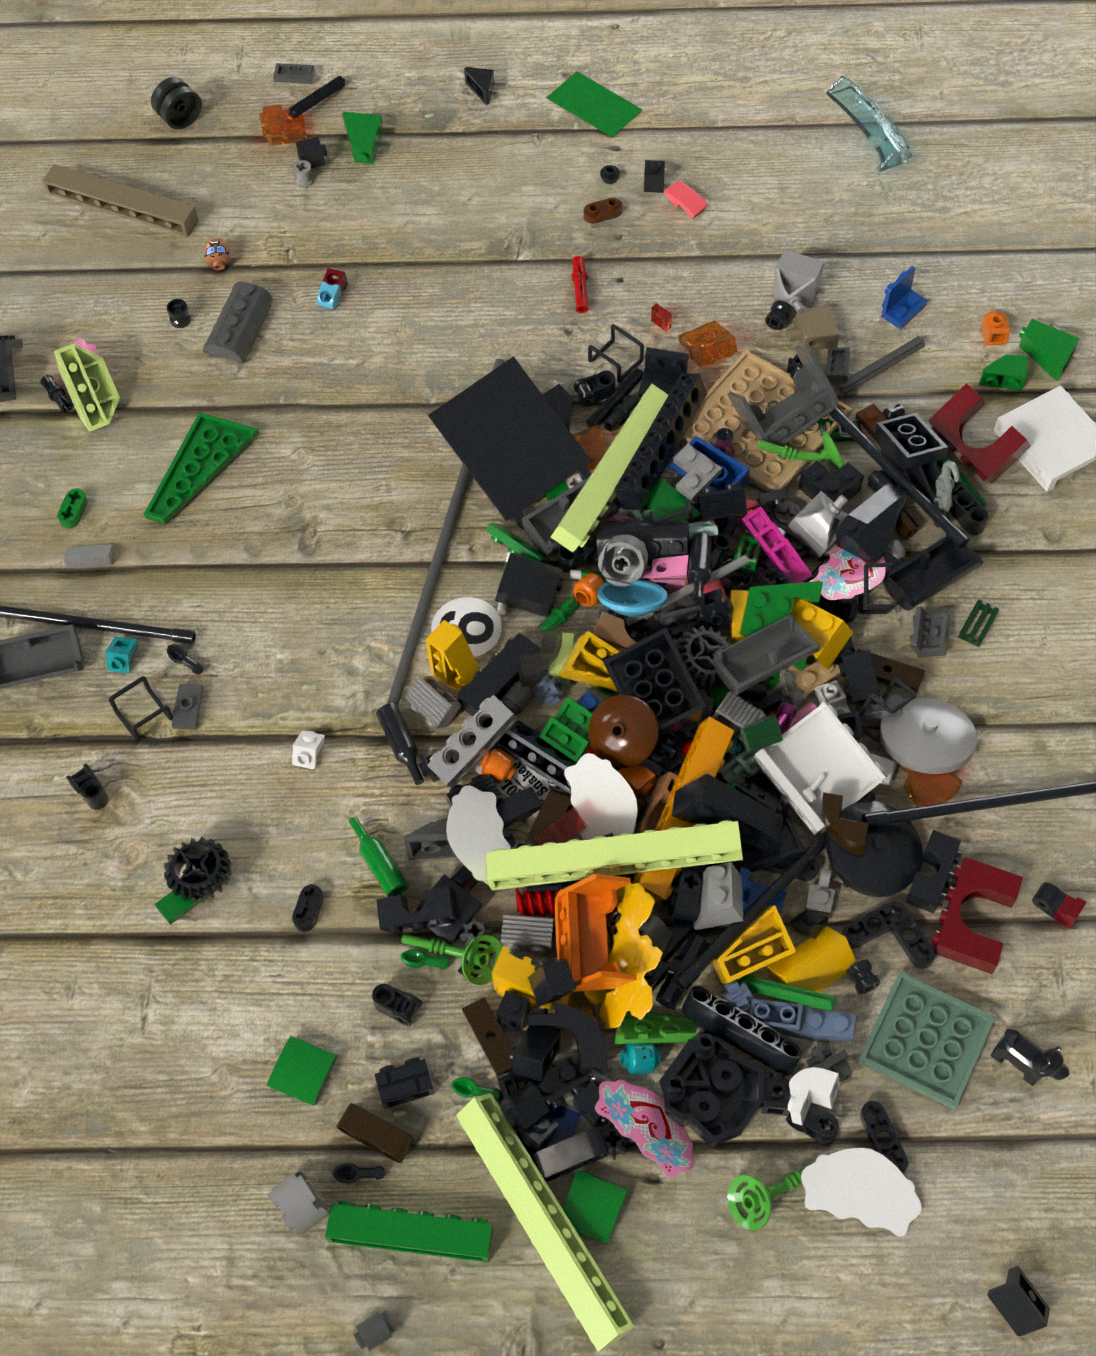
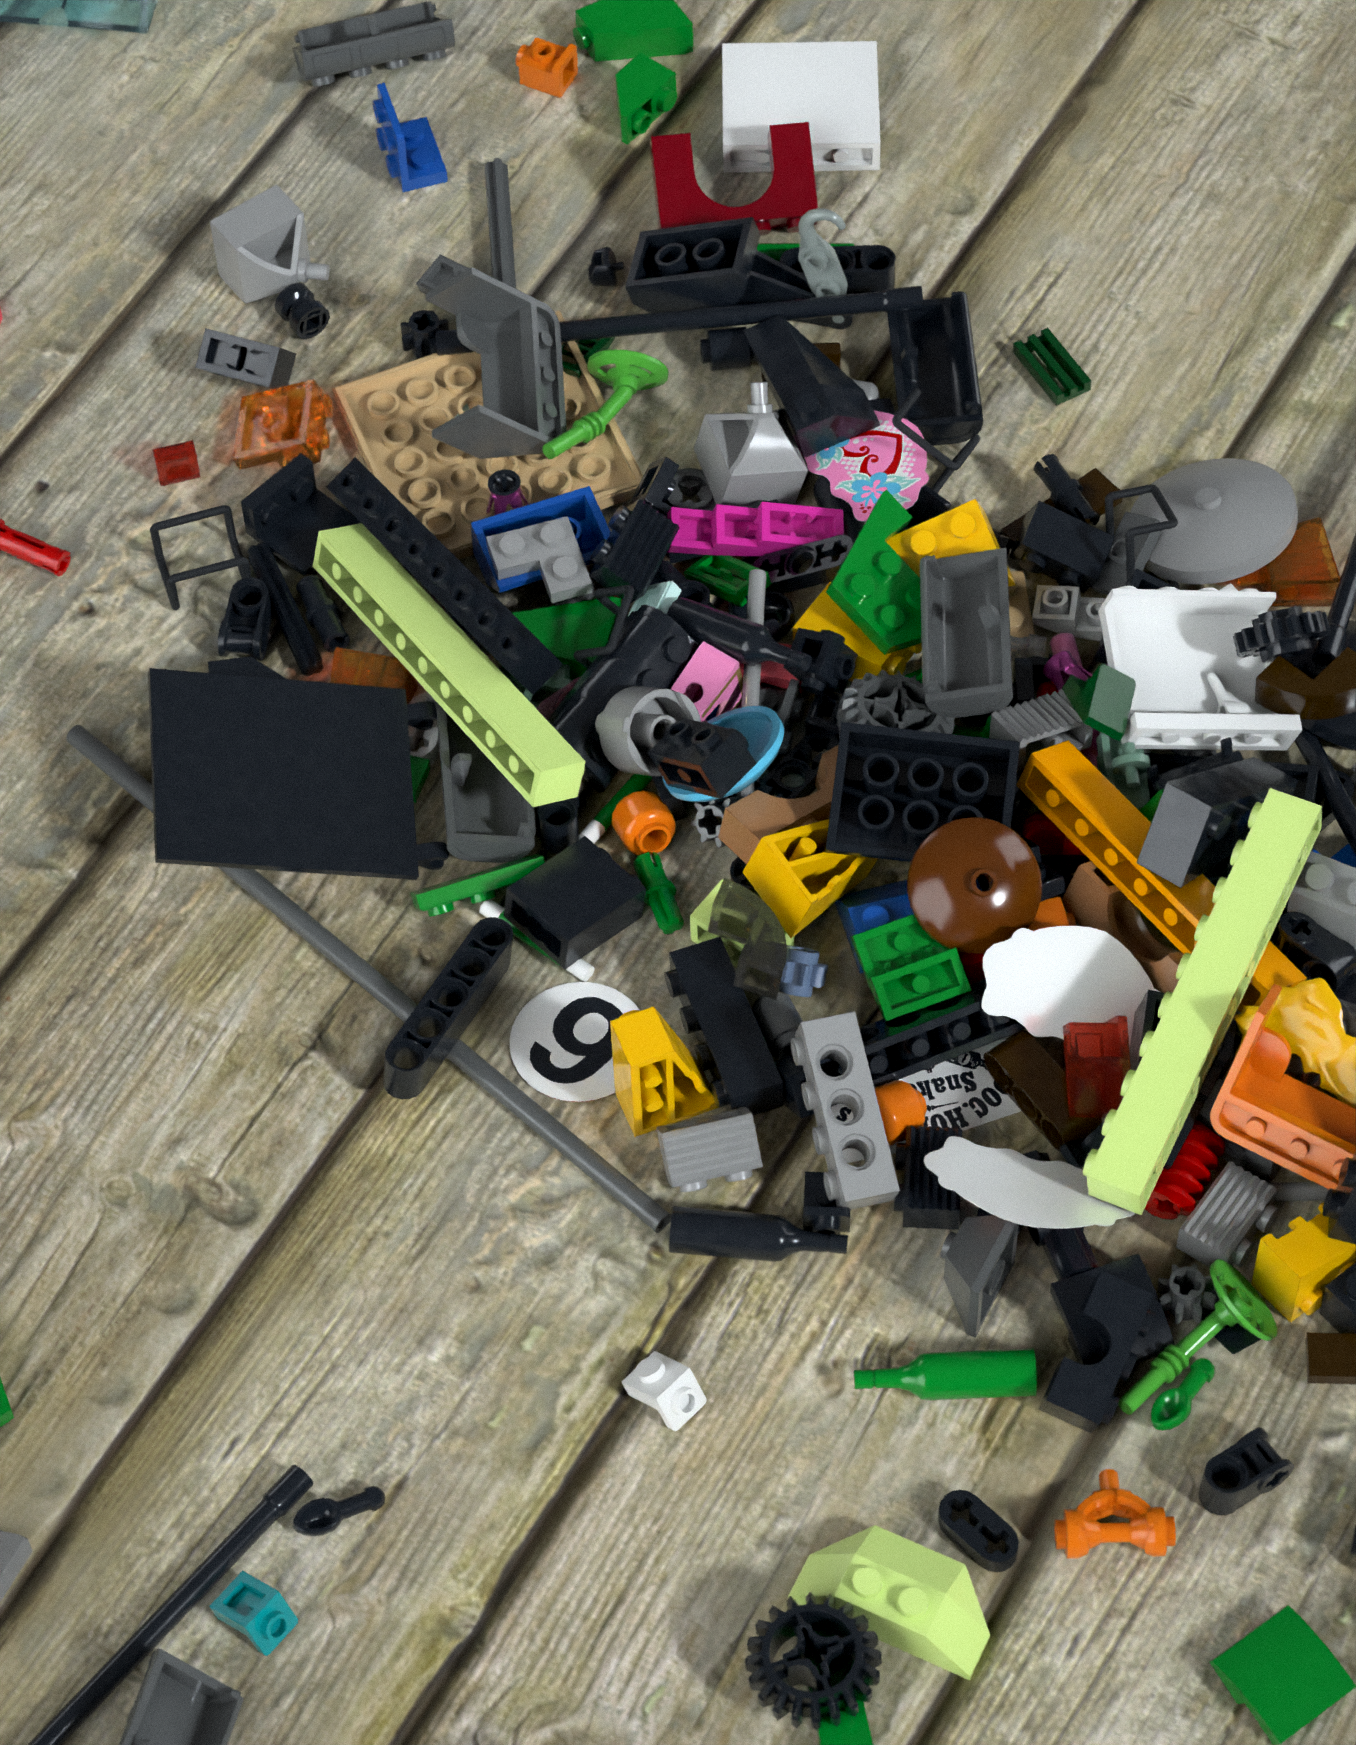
camera: 60 degrees left, 5 degrees down
black piece [109,676,173,742] -> none
dark grey plate [172,684,204,730] -> none
black slope [496,787,542,829] -> none
dark tan torso [786,304,840,350] -> none
black brick [798,461,864,502] -> none
reddish brown plate [855,403,886,444] -> none
dark grey bracket [910,607,951,657] -> none
none -> brick [195,328,296,393]
none -> dark grey container [292,1,455,87]
none -> black beam [383,917,513,1100]
none -> black brick [647,718,756,799]
none -> yellowish green wedge [788,1525,990,1680]
none -> black pin [1033,454,1100,526]
none -> orange piece [1054,1469,1176,1559]
none -> black gear [1233,606,1331,663]

